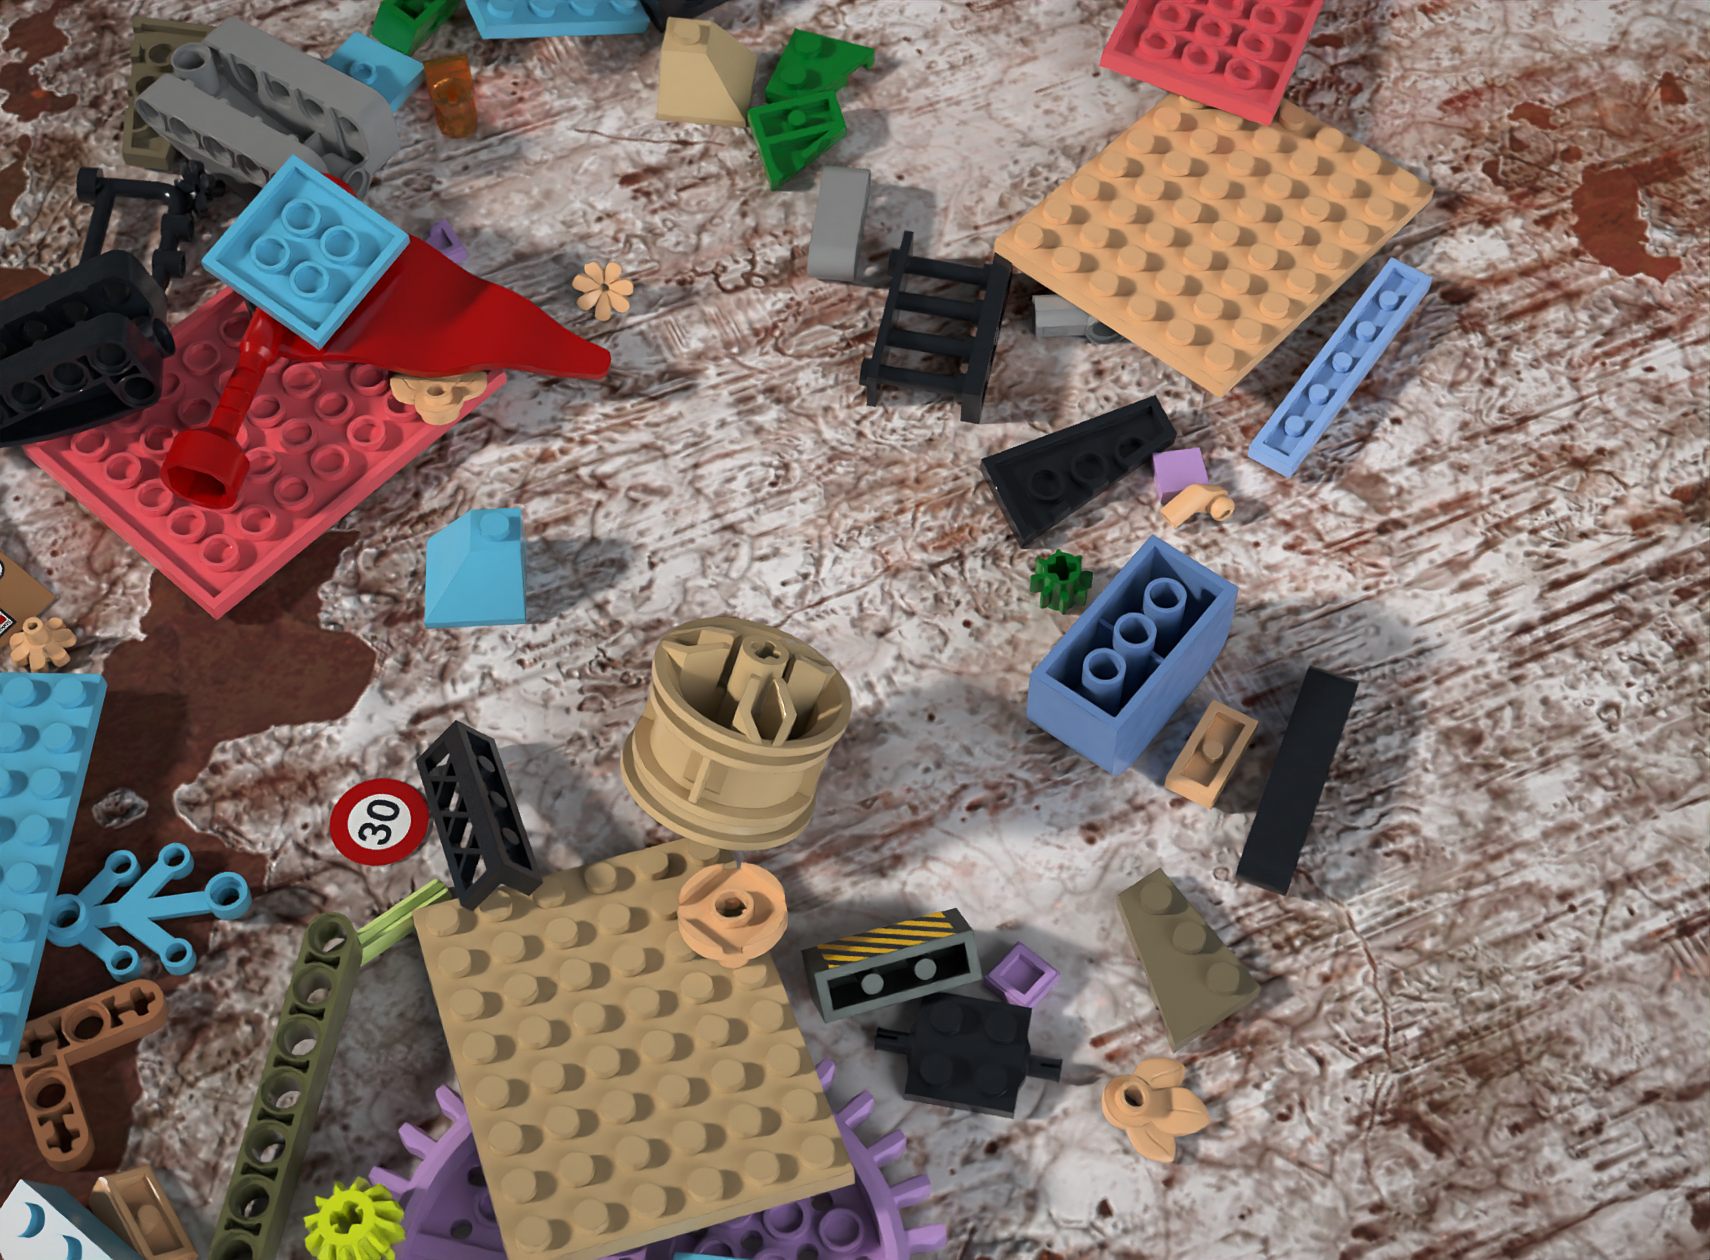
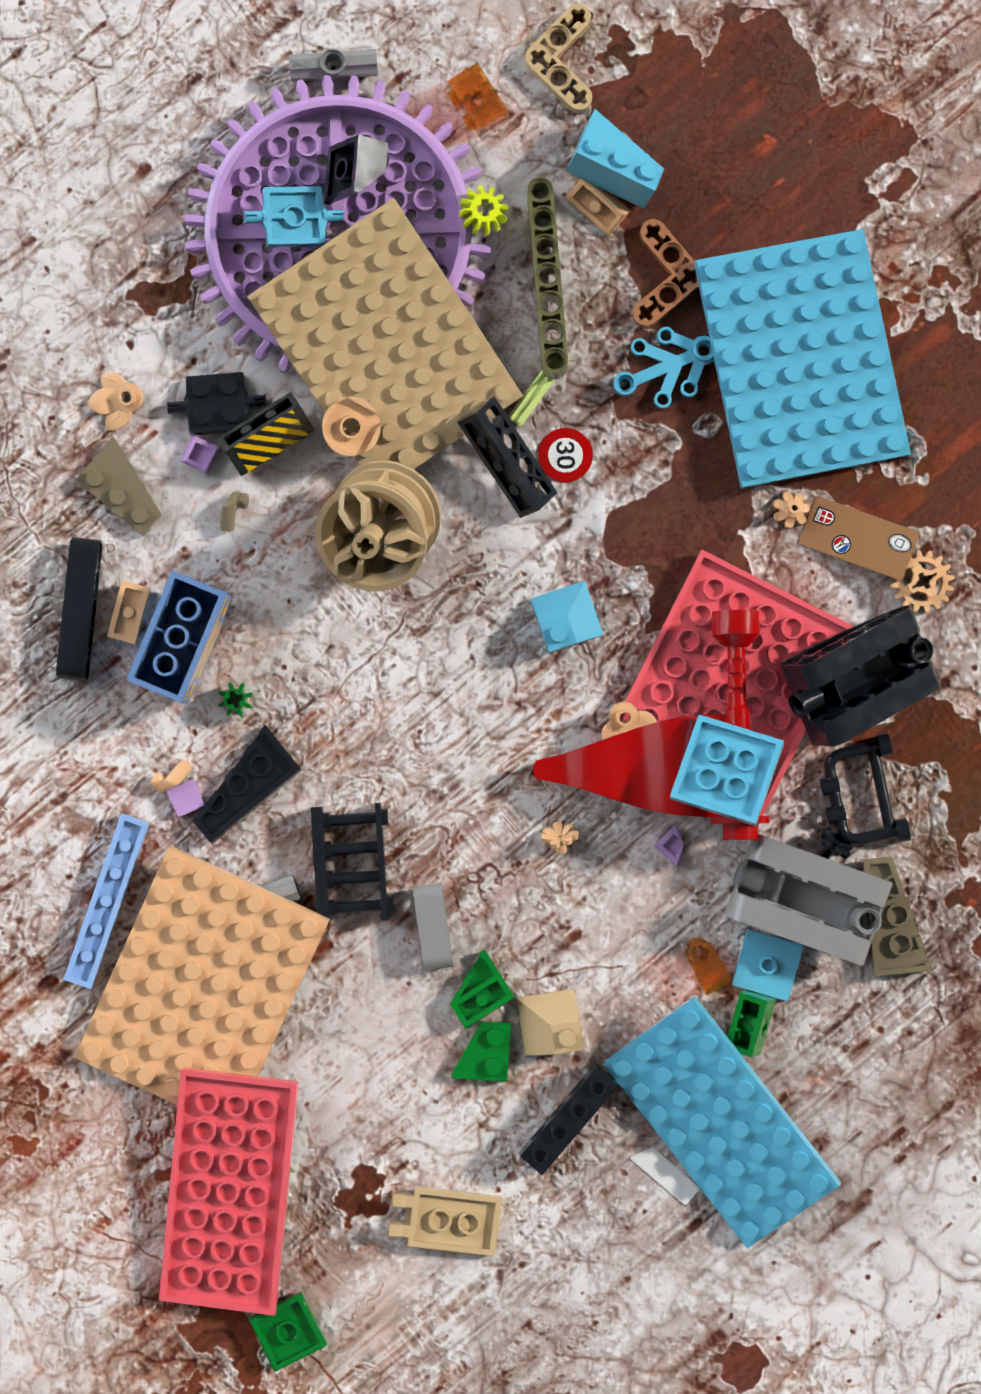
camera: 160 degrees right, 30 degrees up
none -> dark tan arm [220,491,249,532]

